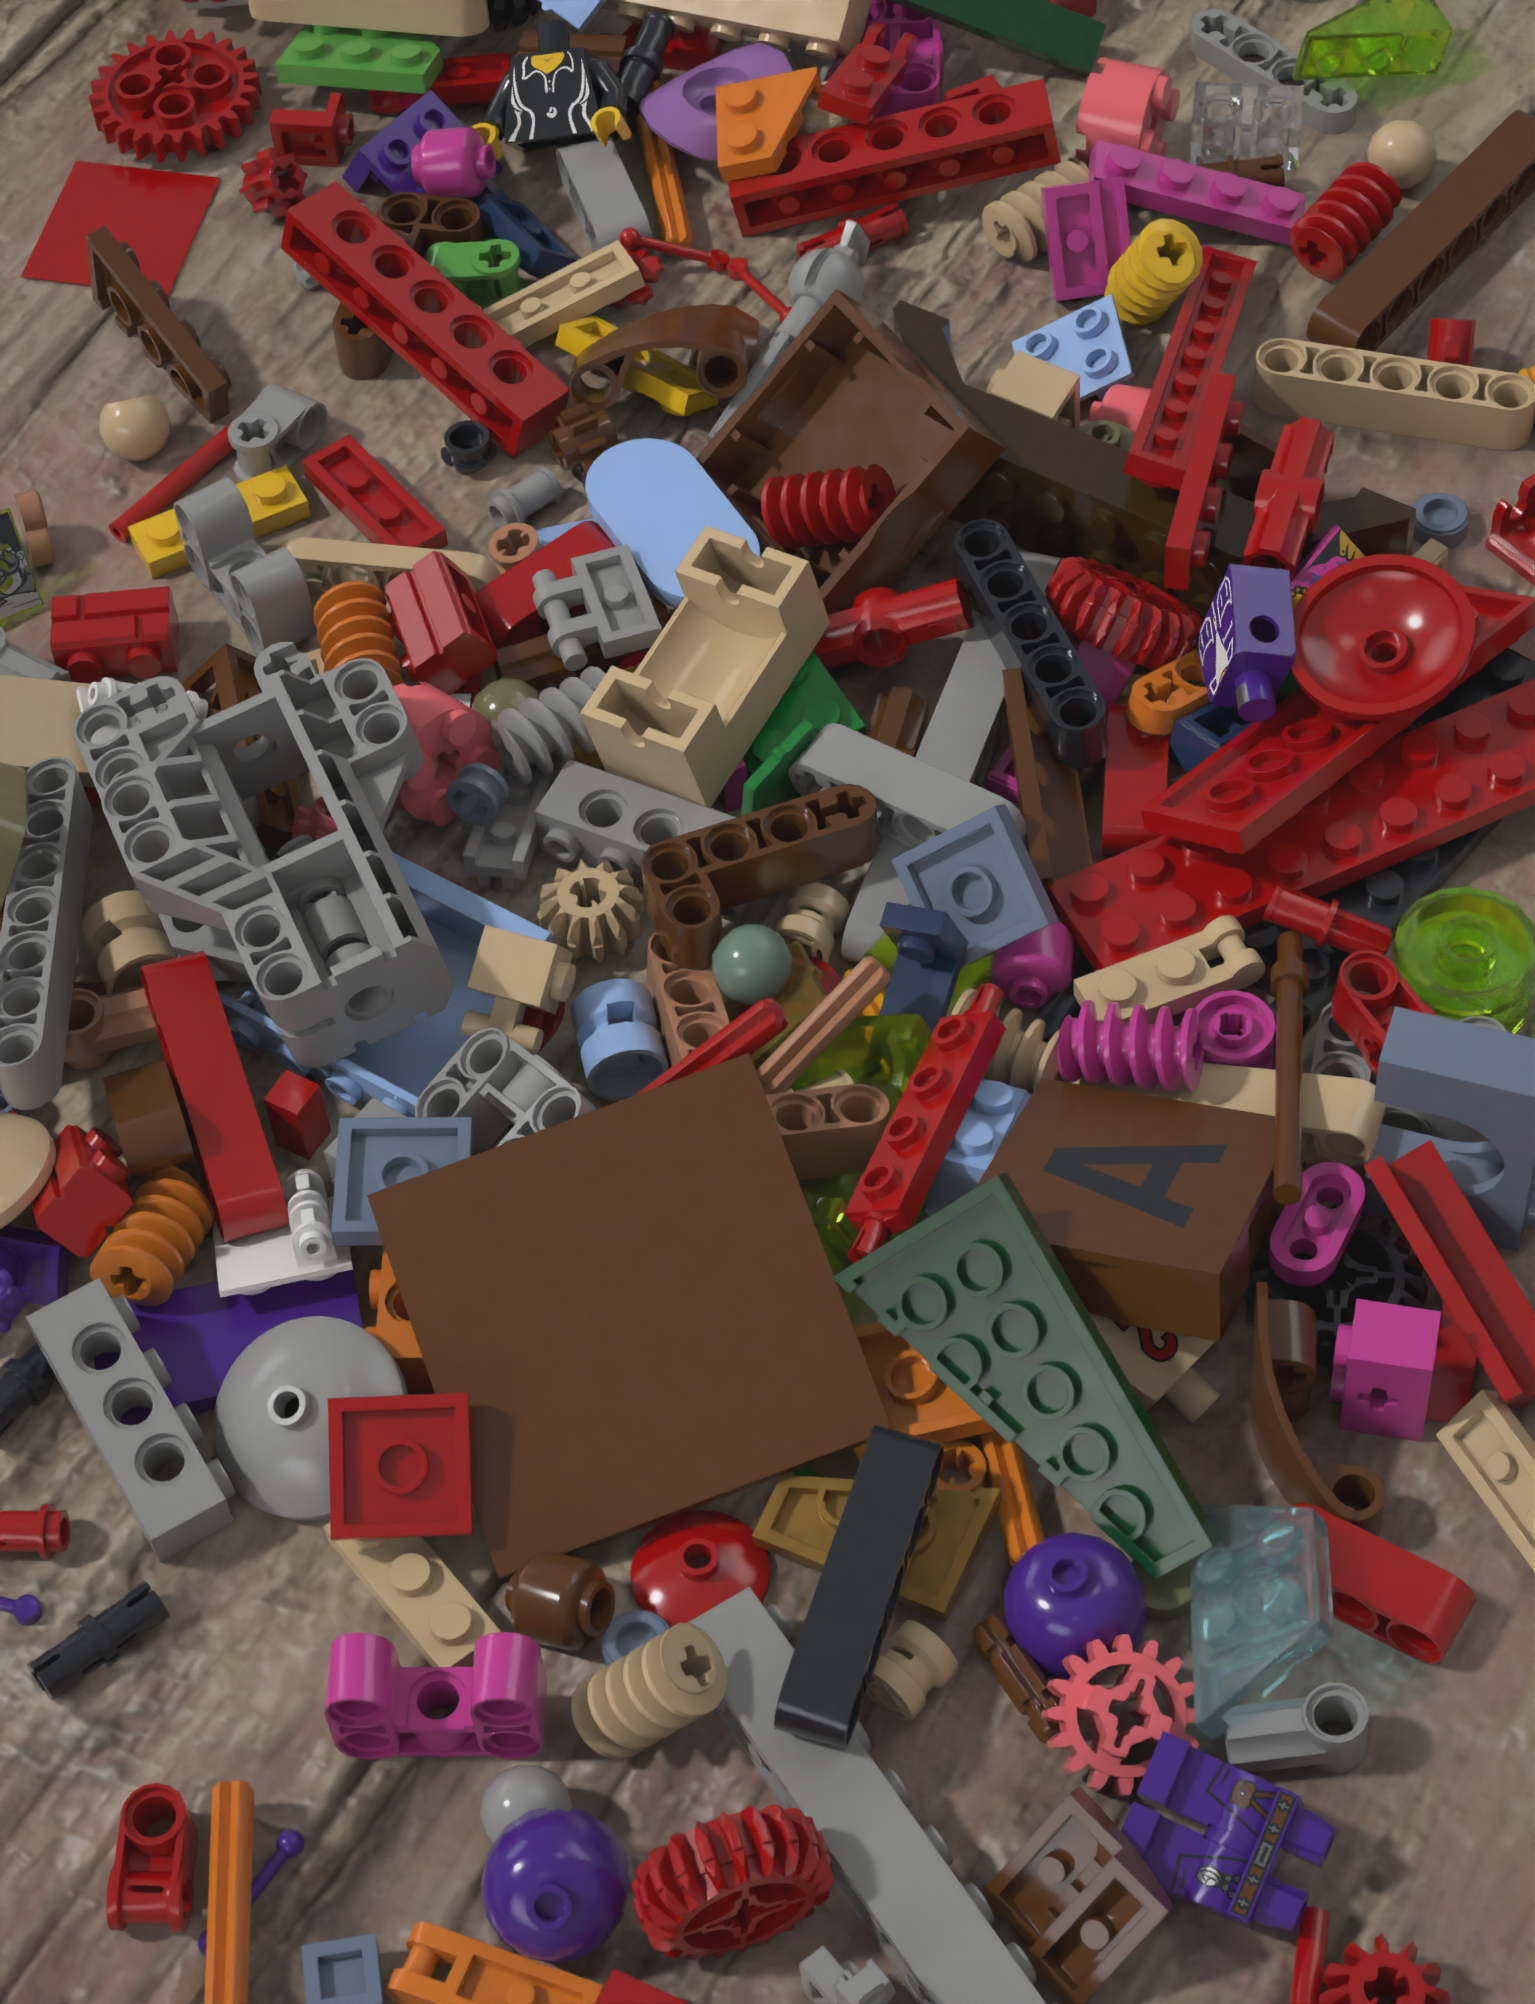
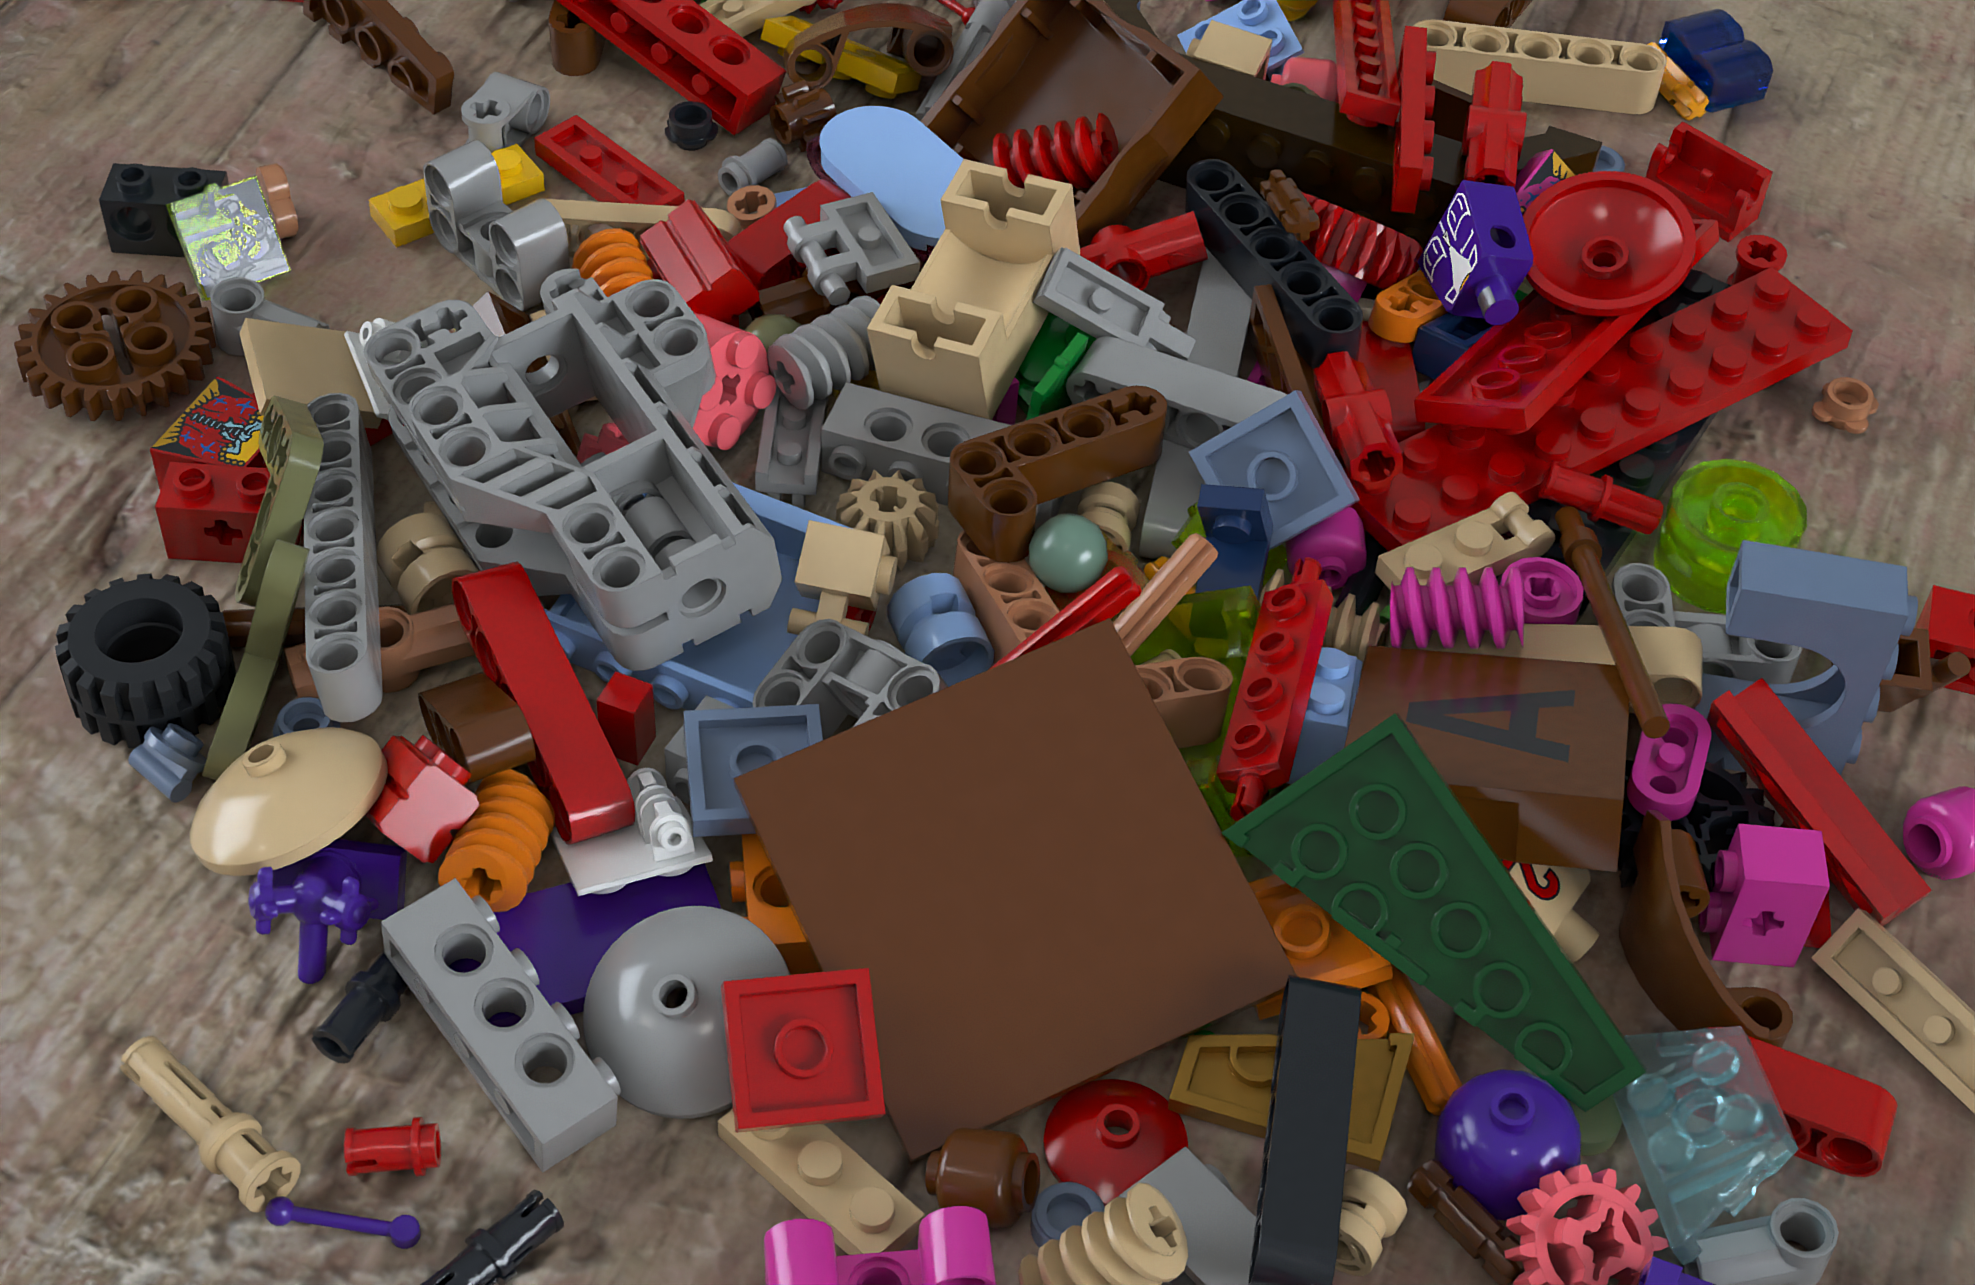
camera: 15 degrees left, 5 degrees down
red brick [50,586,179,684] -> none
tan piece [99,395,170,461] -> none
red piece [109,424,234,542] -> none
sand blue bush [446,763,509,825] -> none
red piece [1331,950,1437,1076] -> none
red piece [1427,318,1476,367] -> none
none -> light grey hinge [1033,247,1196,361]
none -> reddish brown axle [1259,170,1320,241]
none -> red piece [1313,351,1403,490]

